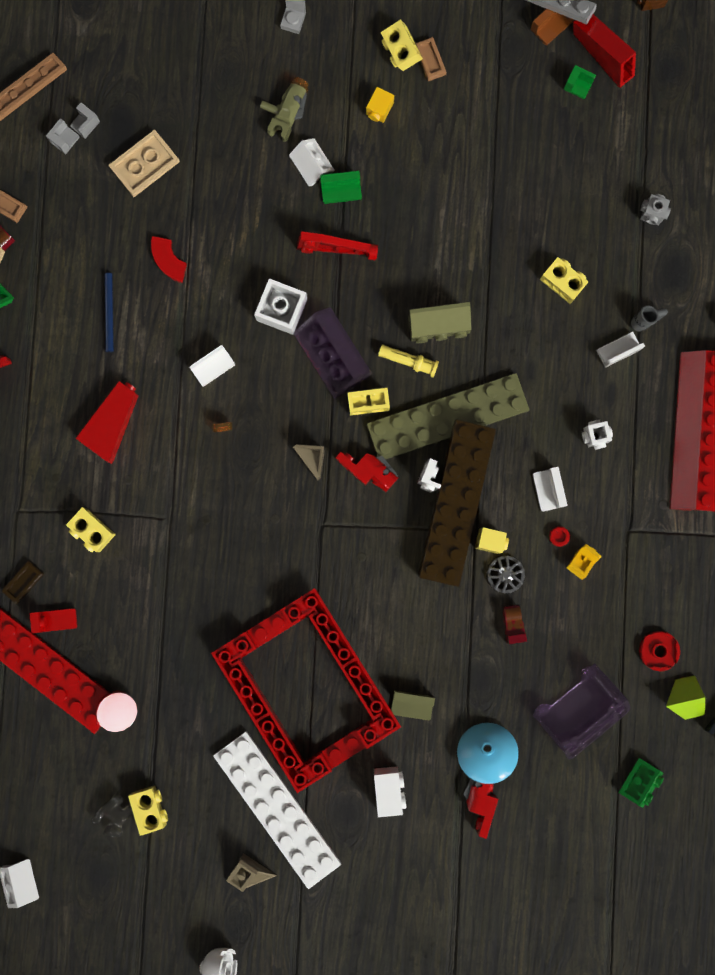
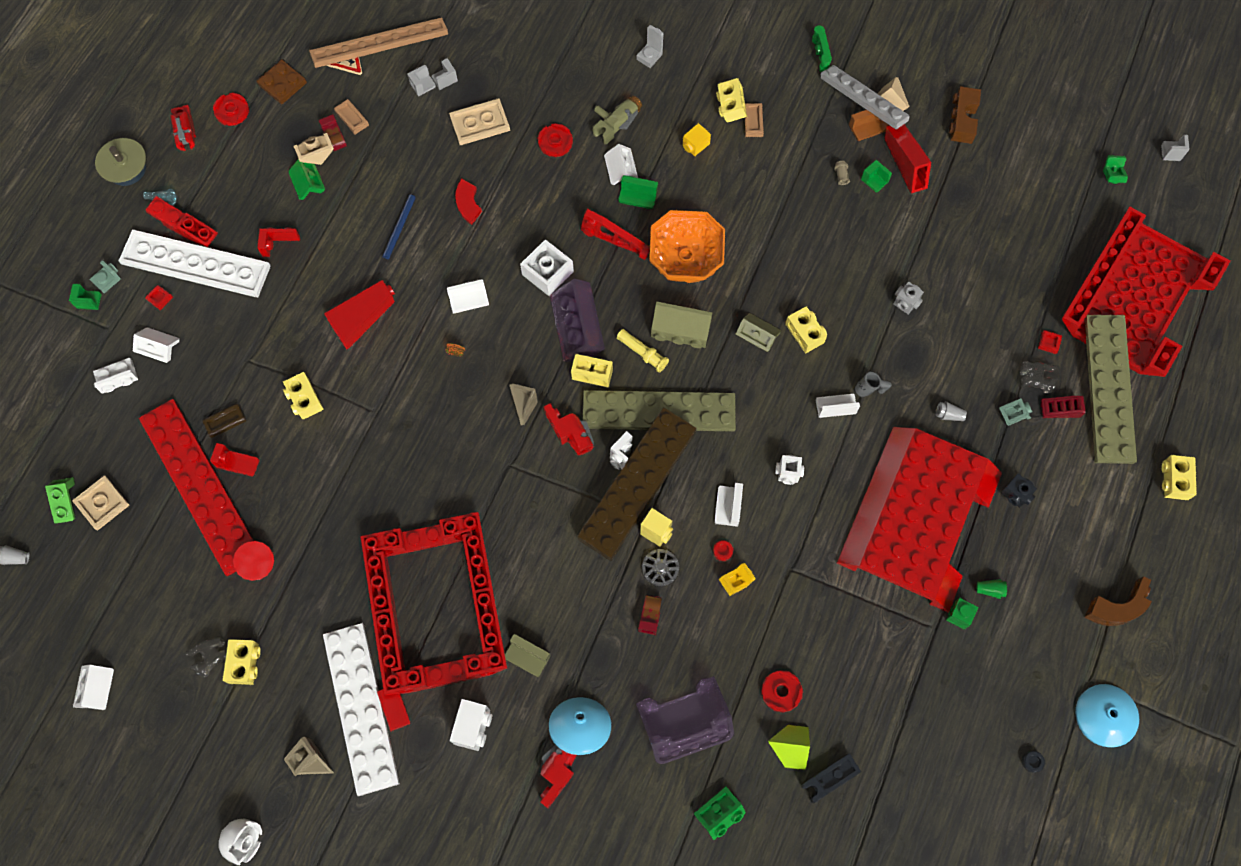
camera: 20 degrees right, 15 degrees down
none -> red tile [377,689,410,732]
none -> red tile [538,123,573,157]
none -> orange rock [650,210,725,283]
none -> olive panel [736,313,781,352]
none -> dark tan pin [834,161,850,185]

